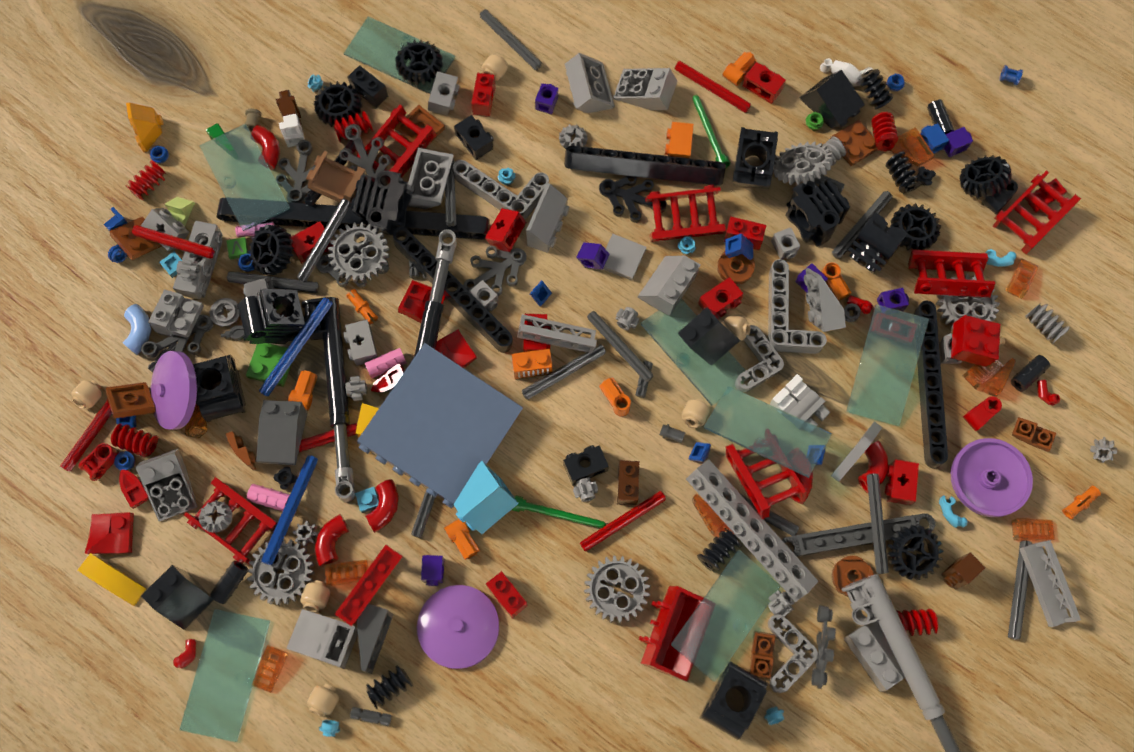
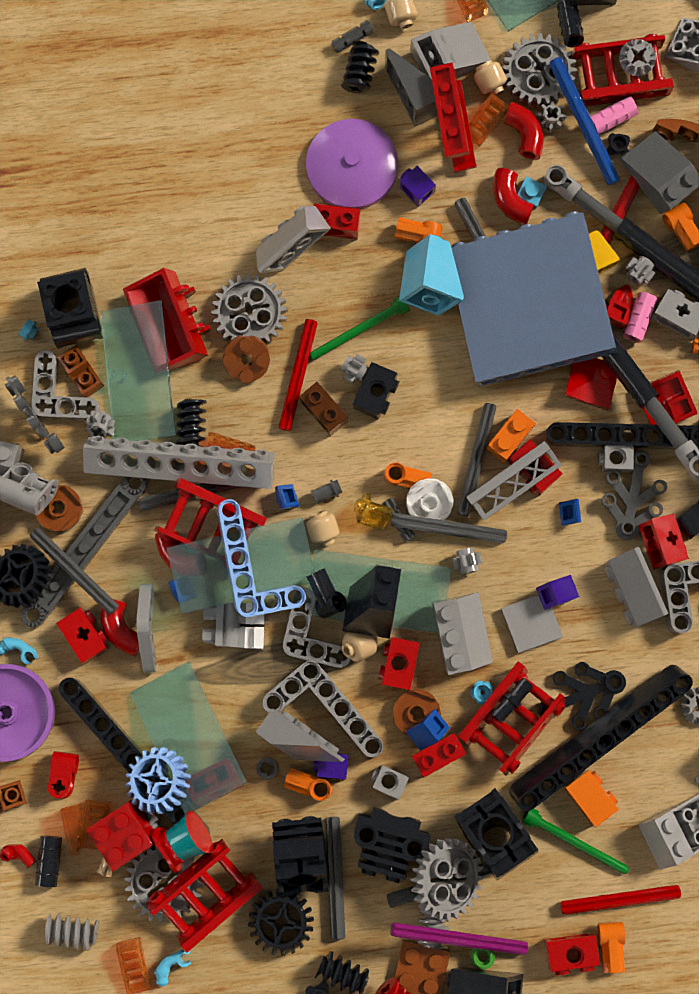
camera: 140 degrees right, 10 degrees up
red arm [846,295,873,314] -> none
dark purple brick [877,288,909,315] -> none
none -> light blue gear [124,747,191,814]
none -> red hat [151,811,213,873]
none -> light blue beam [217,499,306,617]
none -> dark orange plate [223,335,270,384]
none -> light grey slope [256,205,331,273]
none -> black piece [306,568,347,619]
none -> clear yellow bracket [354,491,393,531]
none -> magenta axle [390,923,528,955]
none -> white tile [406,478,454,520]
none -> black pin [491,678,533,724]

